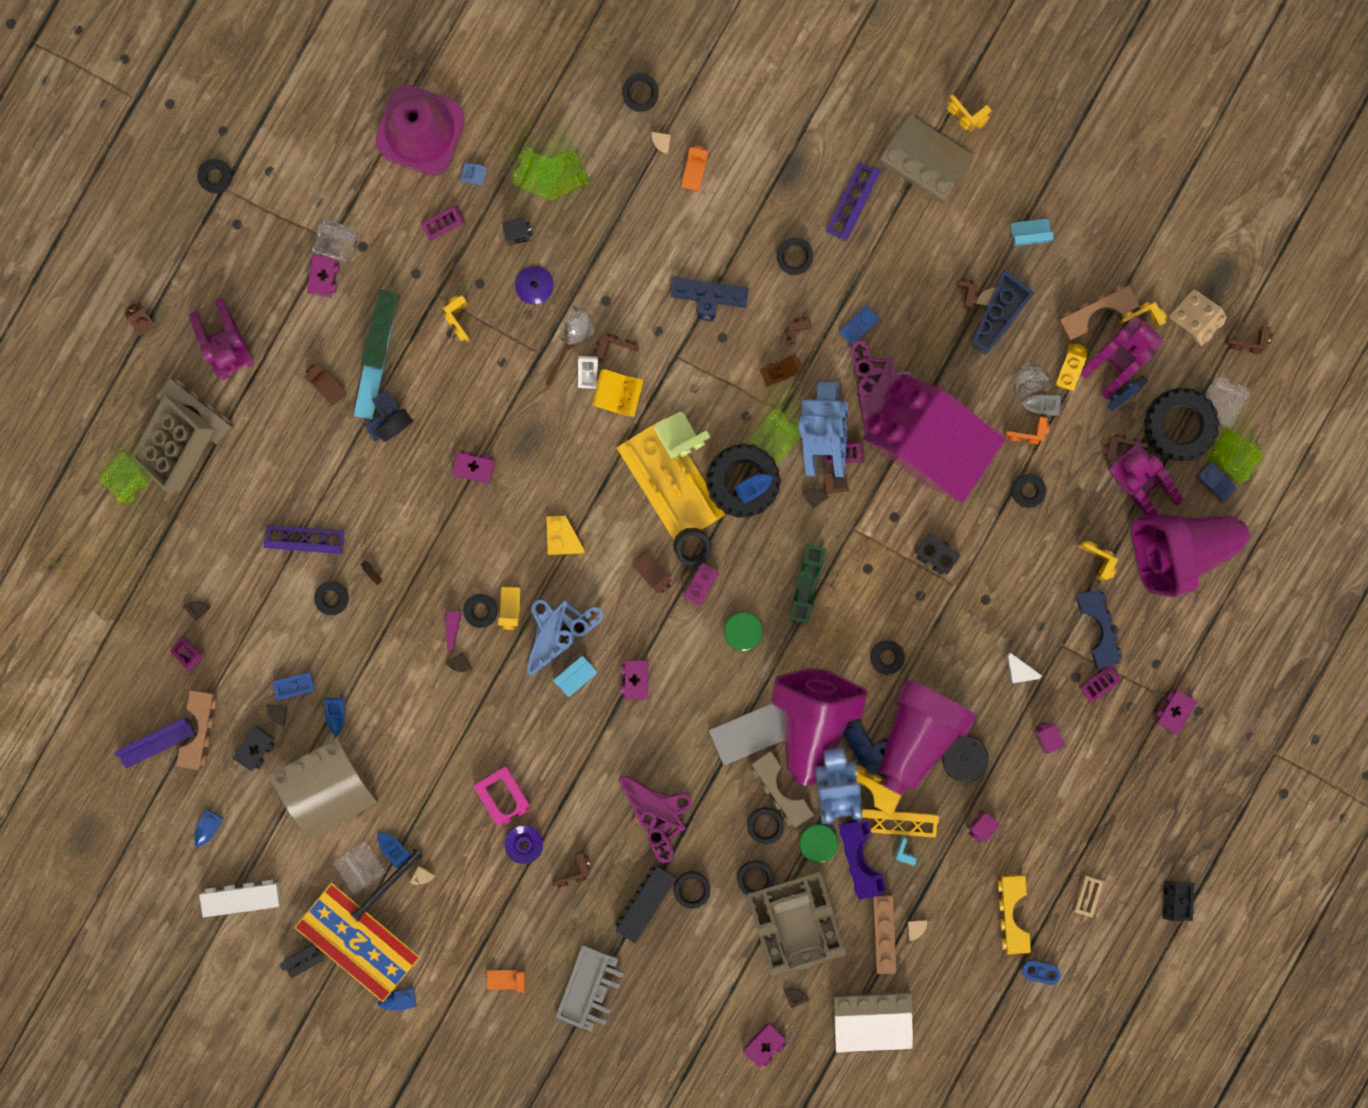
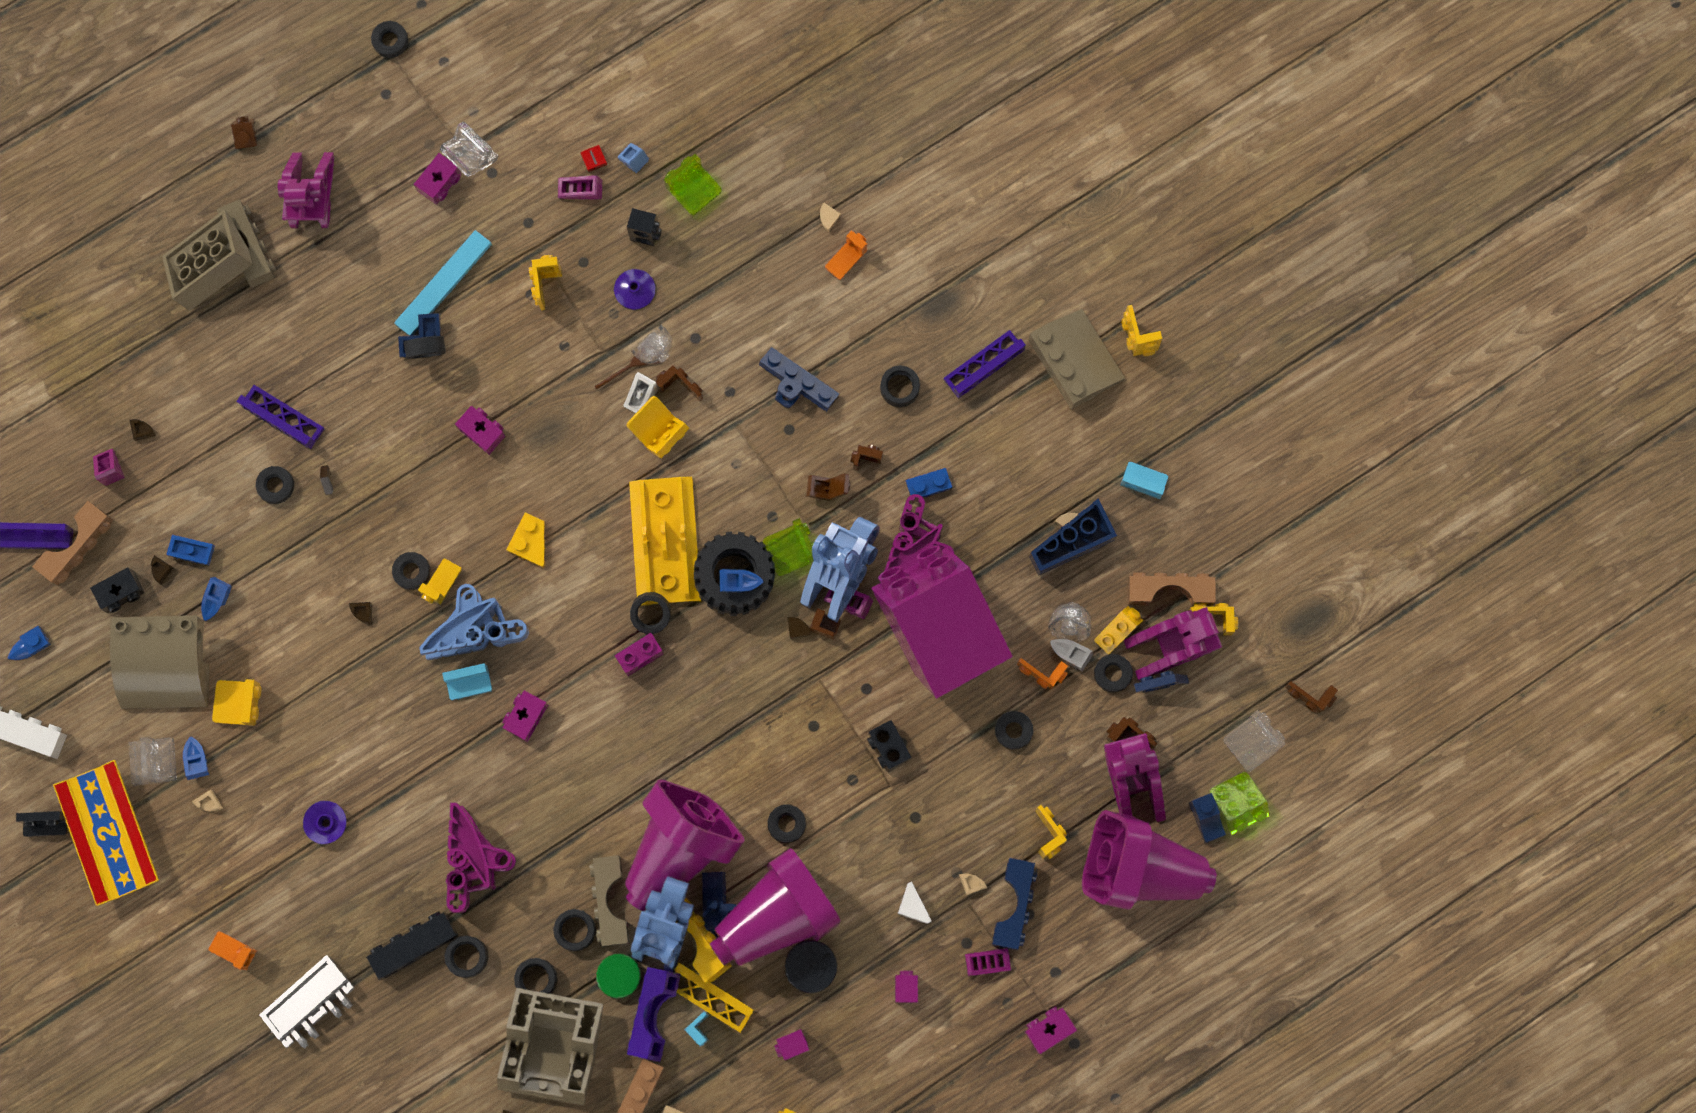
camera: 35 degrees right, 10 degrees down
clear neon green bracket [98,452,150,505] -> none
reddish brown bracket [304,364,346,405] -> none
black bar [350,848,423,923] -> none
dark green arch [361,289,401,371] -> none
magenta cone [376,85,465,176] -> none
blue plate [378,987,417,1011] -> none
magenta slope [445,611,462,650] -> none
dark pink panel [473,765,531,826] -> none
clear neon green bracket [534,150,589,201] -> none
reddish brown bracket [552,851,591,888] -> none
black tyre [622,73,659,112] -> none
reddish brown bracket [633,553,672,593] -> none
yellowish green bracket [654,412,710,459] -> none
light grey tile [709,703,785,766] -> none
green tile [724,612,763,651] -> none
dark green arch [788,544,826,624] -> none
reddish brown bracket [956,279,979,309] -> none
black tyre [1144,388,1220,461] -> none
tan bracket [1170,290,1227,346] -> none
none -> yellow bracket [212,679,261,726]
none -> red tile [580,145,607,173]
none -> tan tile [959,873,987,896]
none -> black tyre [1094,654,1133,692]

